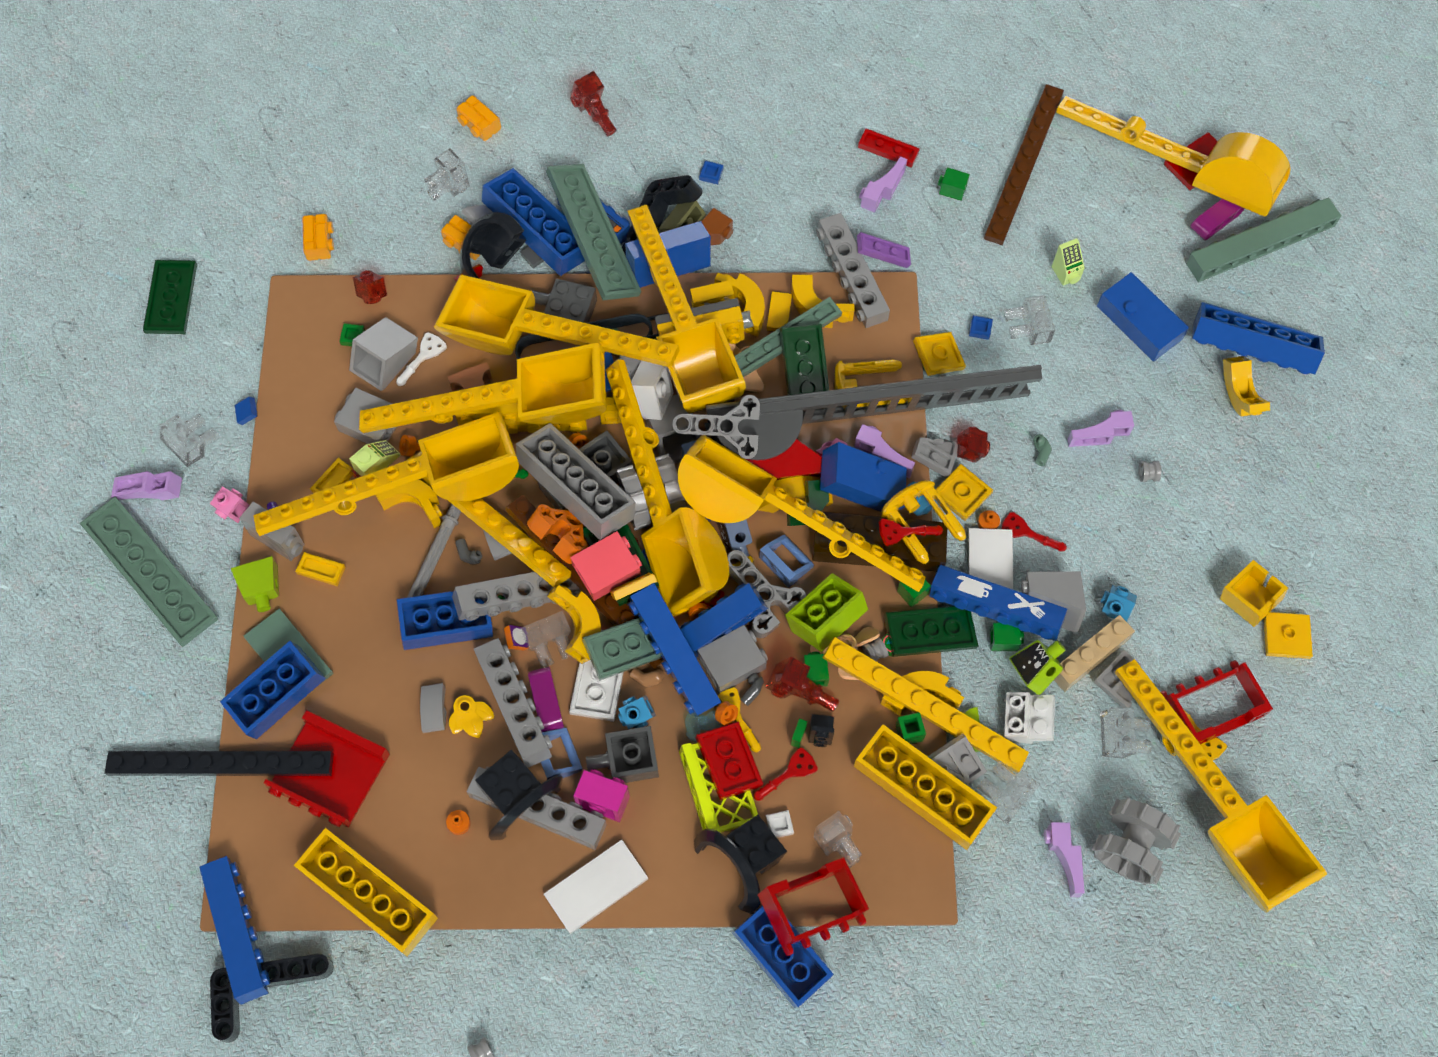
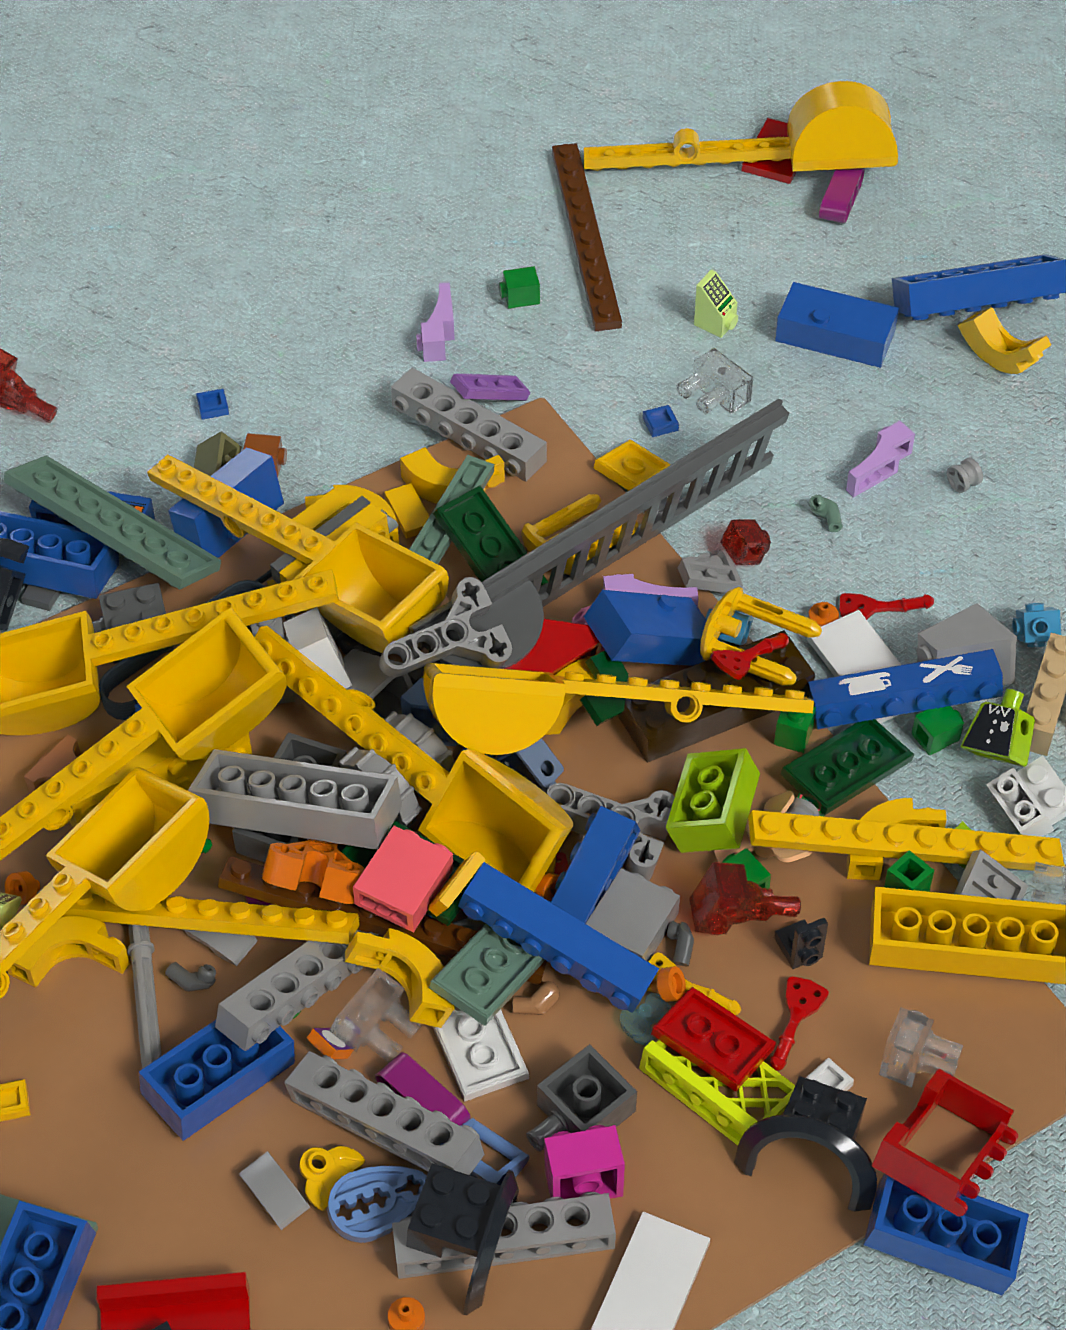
camera: 30 degrees left, 15 degrees down
yellow tile [600,397,622,425] -> none
dark azure brick [618,695,656,729] -> none
black beam [622,175,703,256] -> none
medium blue tile [759,534,814,588] -> none
green tile [791,718,808,748] -> none
red plate [858,128,920,168] -> none
yellow plate [935,464,993,521] -> none
sand green brick [1186,197,1342,283] -> none
none -> medium blue piece [327,1166,427,1243]

